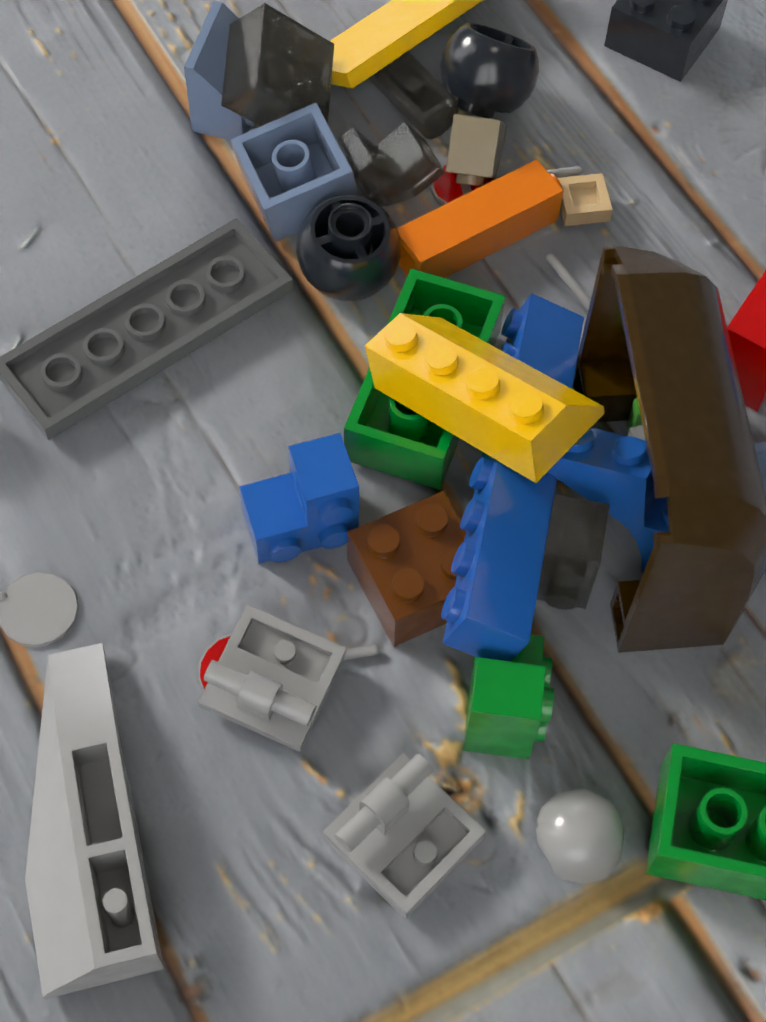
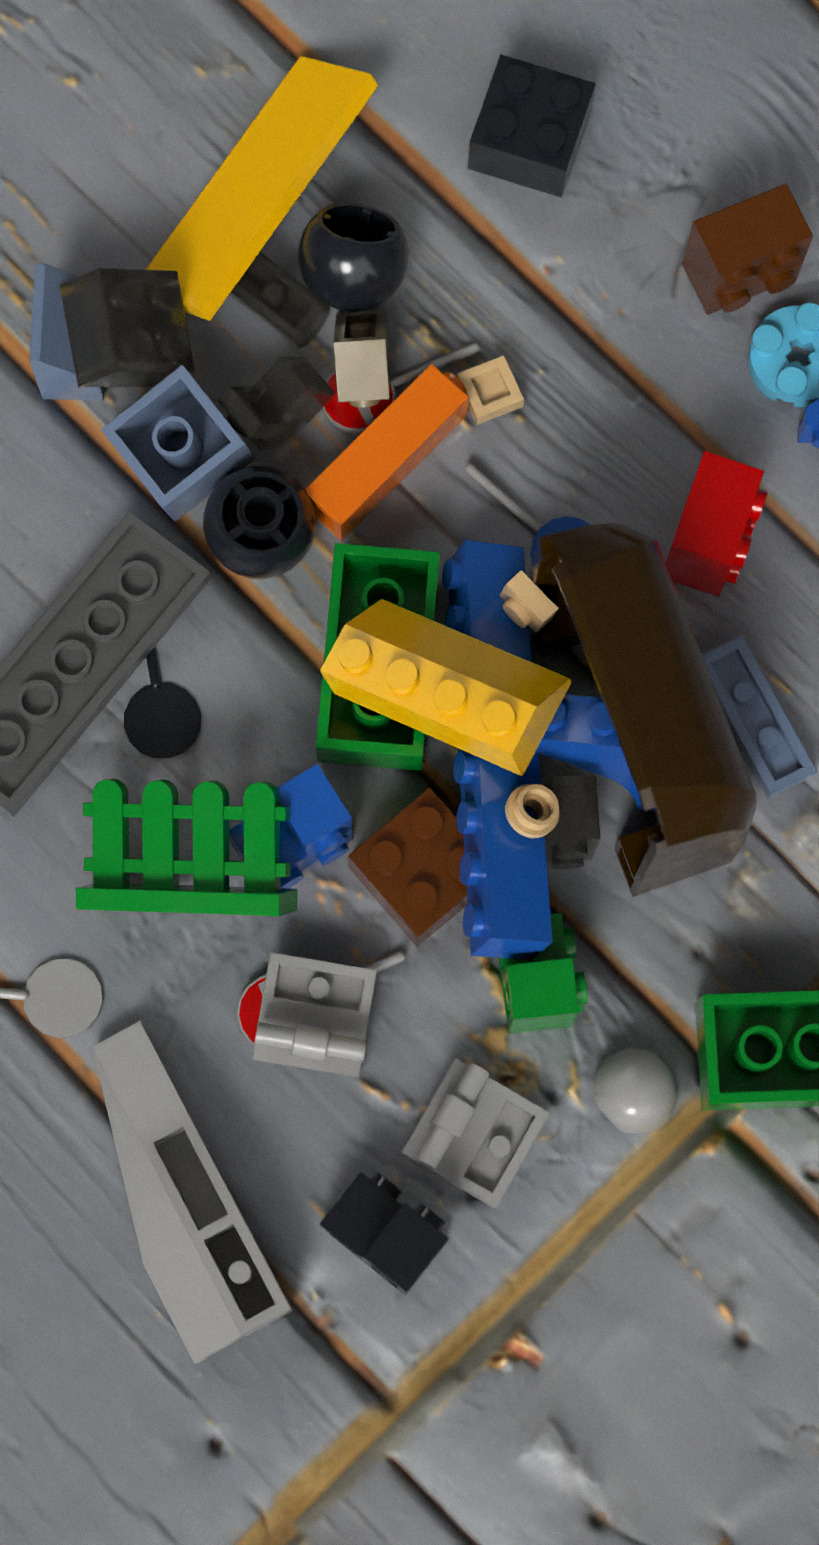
camera: 15 degrees left, 15 degrees up
none -> green fence [76,778,297,916]
none -> black piece [124,647,201,758]
none -> black brick [319,1172,449,1296]
none -> tan plate [500,570,559,633]
none -> tan plate [505,784,559,838]

